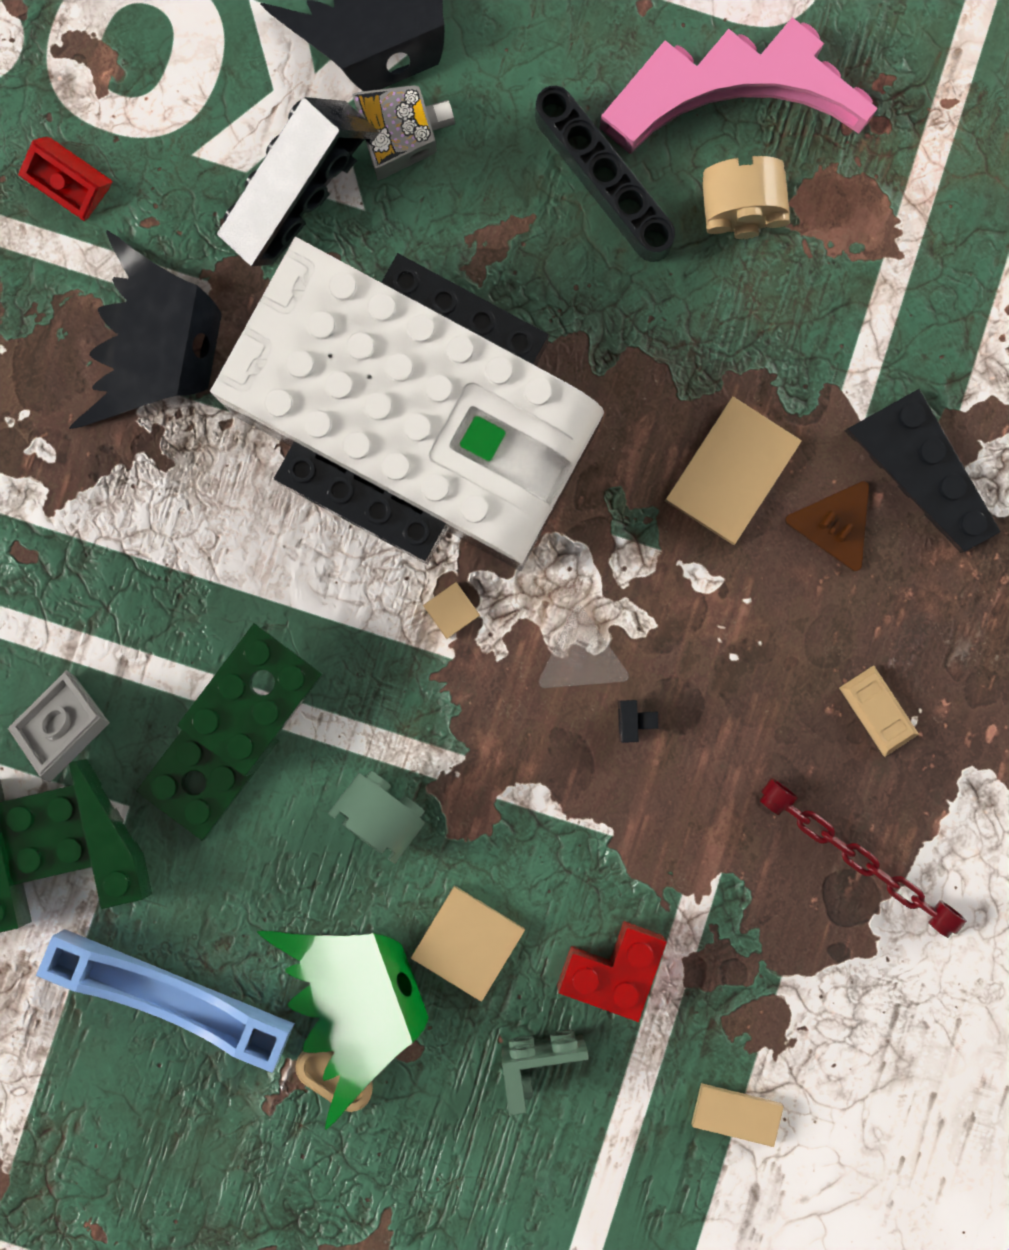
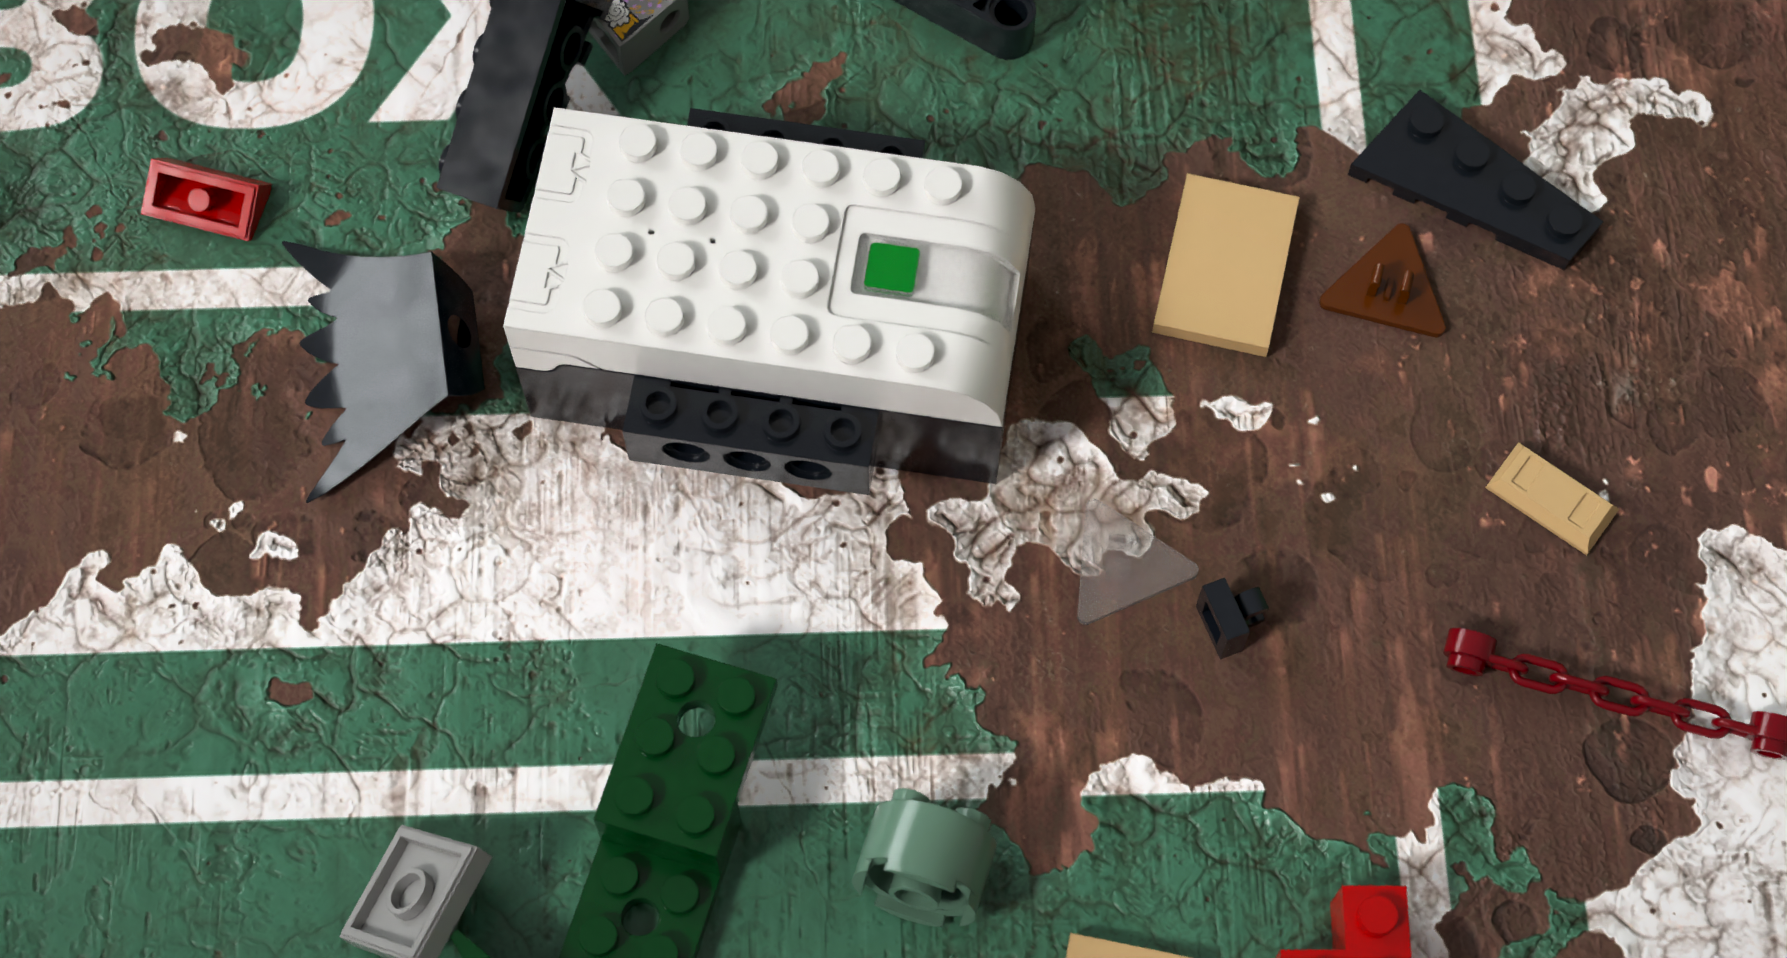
camera: 20 degrees left, 20 degrees down
tan tile [423,582,480,639] -> none

